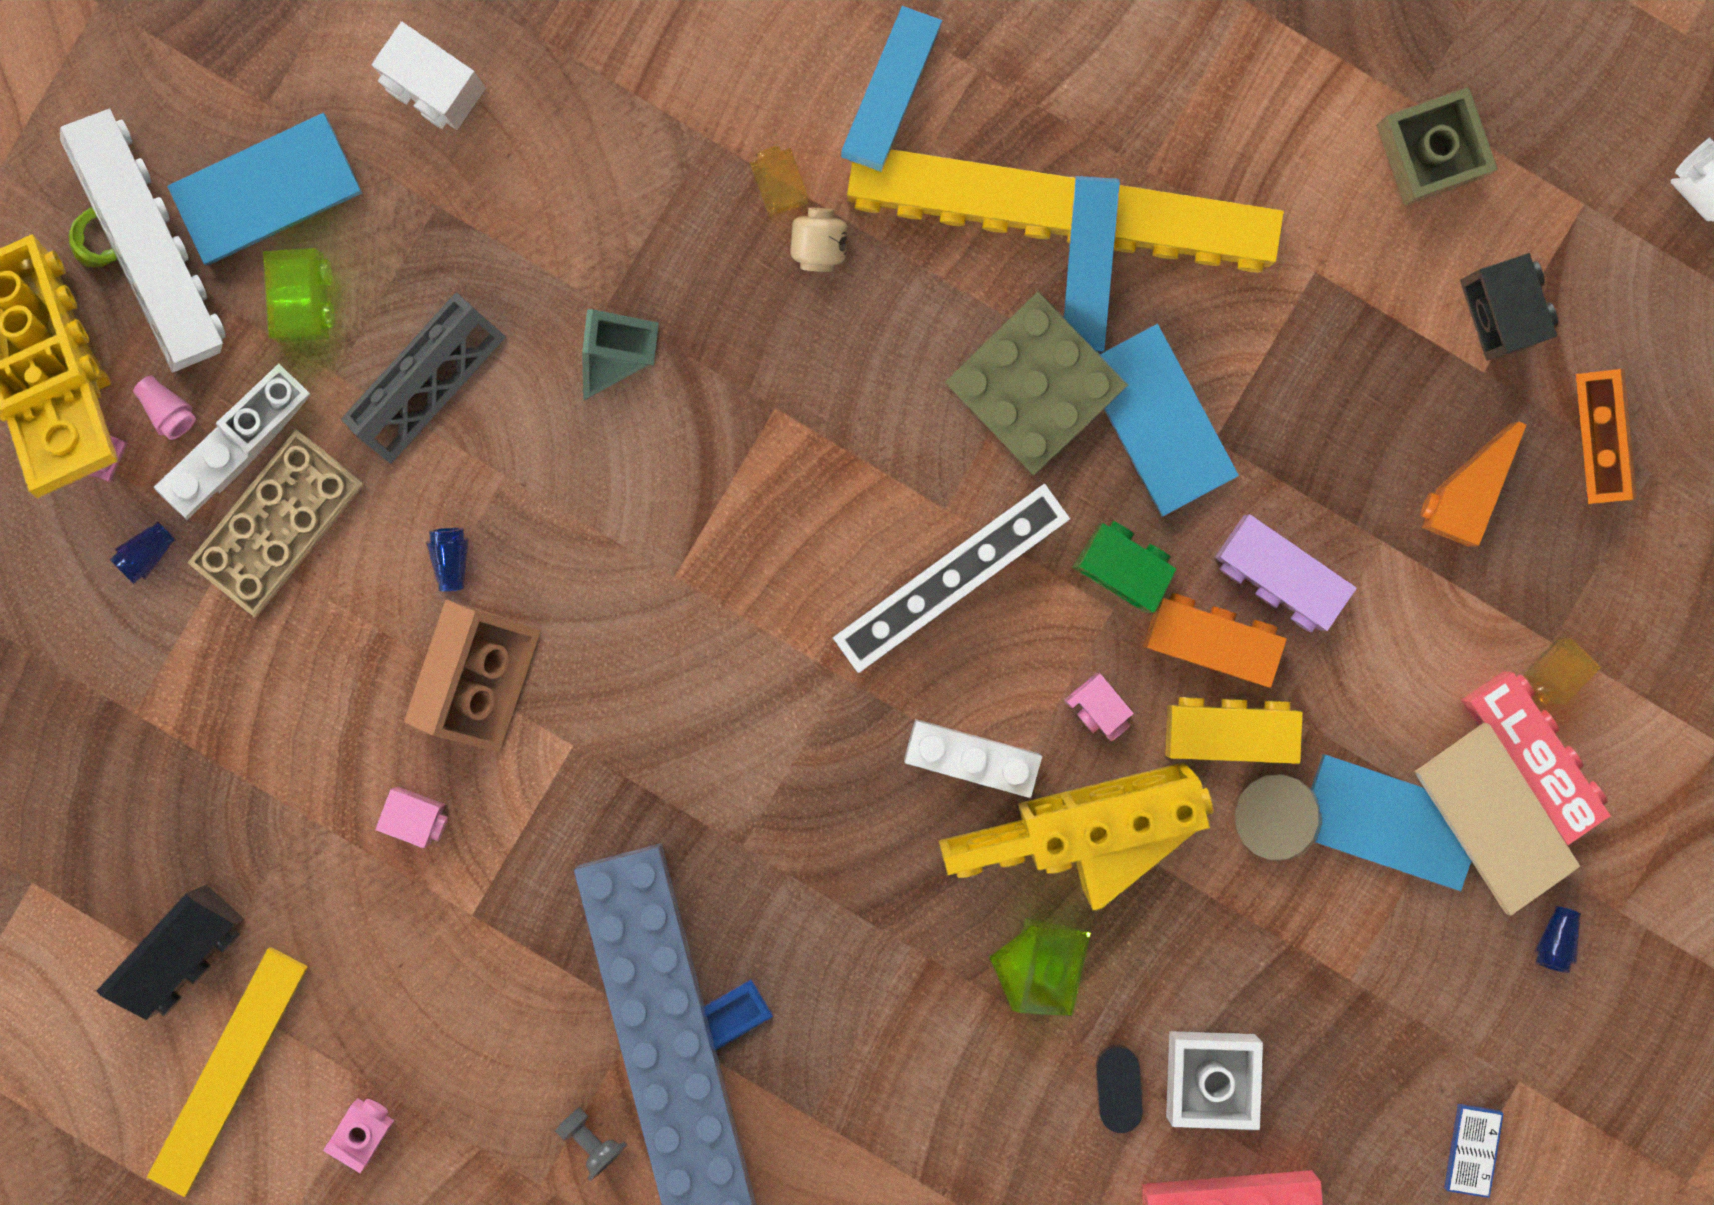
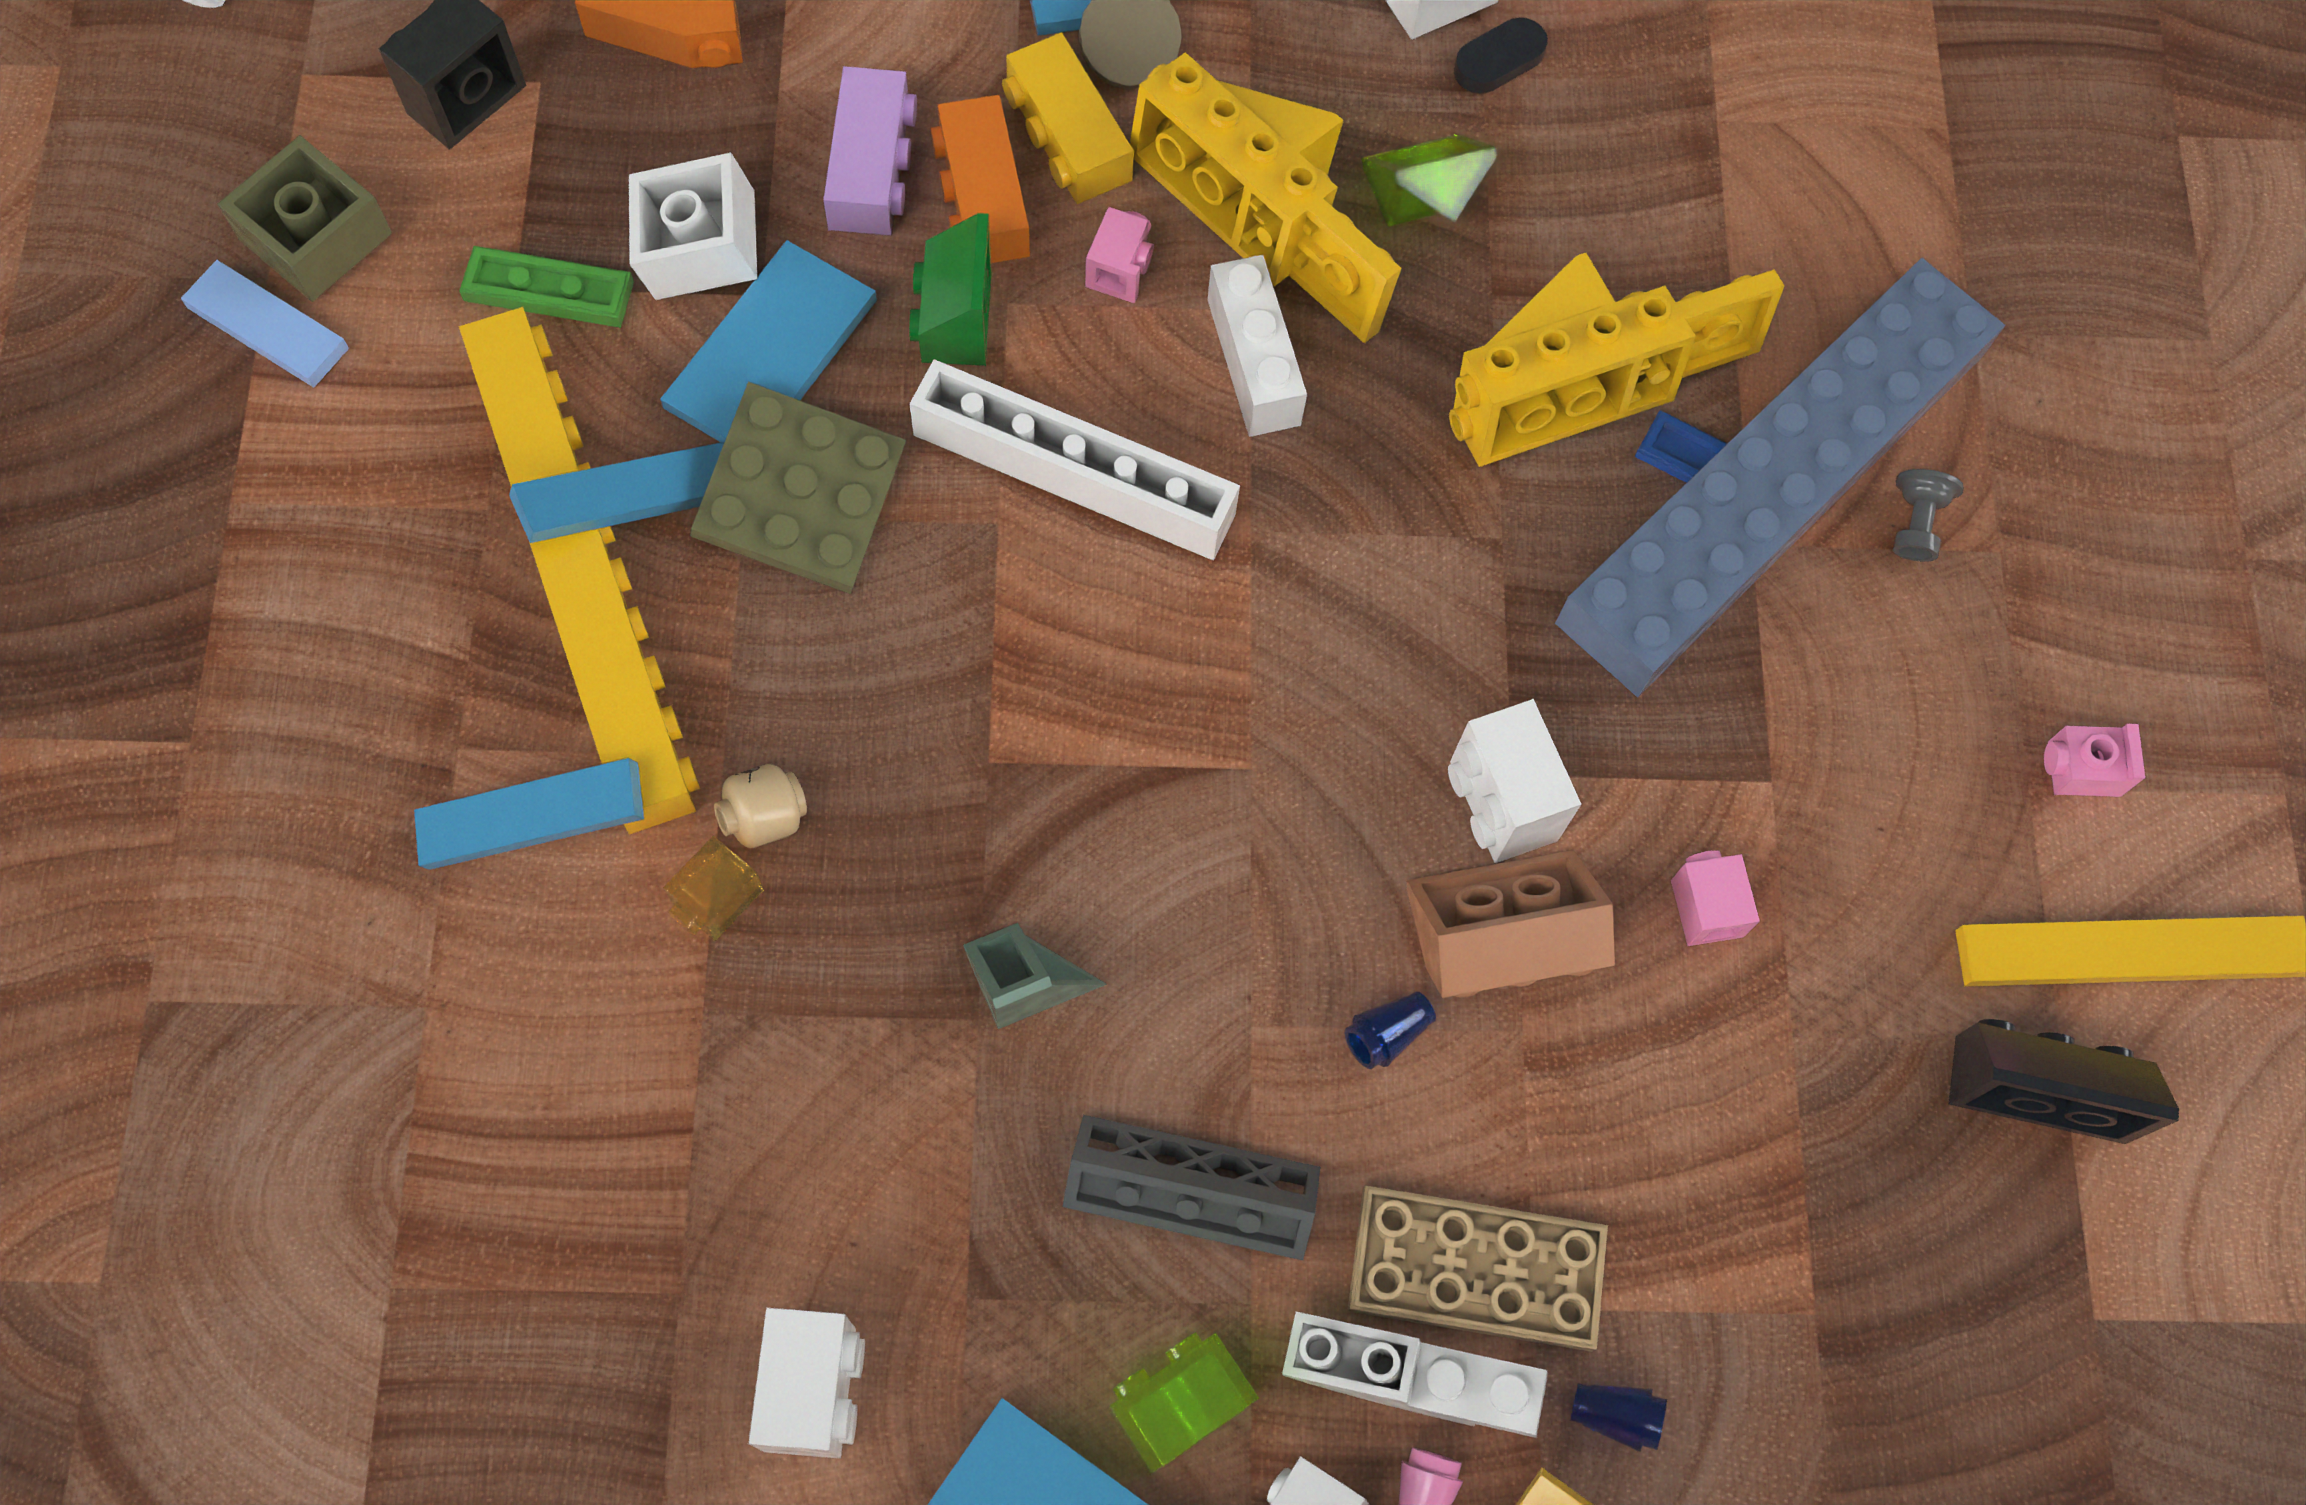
camera: 130 degrees left, 20 degrees down
none -> light blue tile [181,260,349,388]
none -> bright green tile [459,246,634,328]
none -> white brick [629,152,757,300]
none -> white brick [1448,699,1581,863]
none -> yellow wedge [1449,253,1785,467]

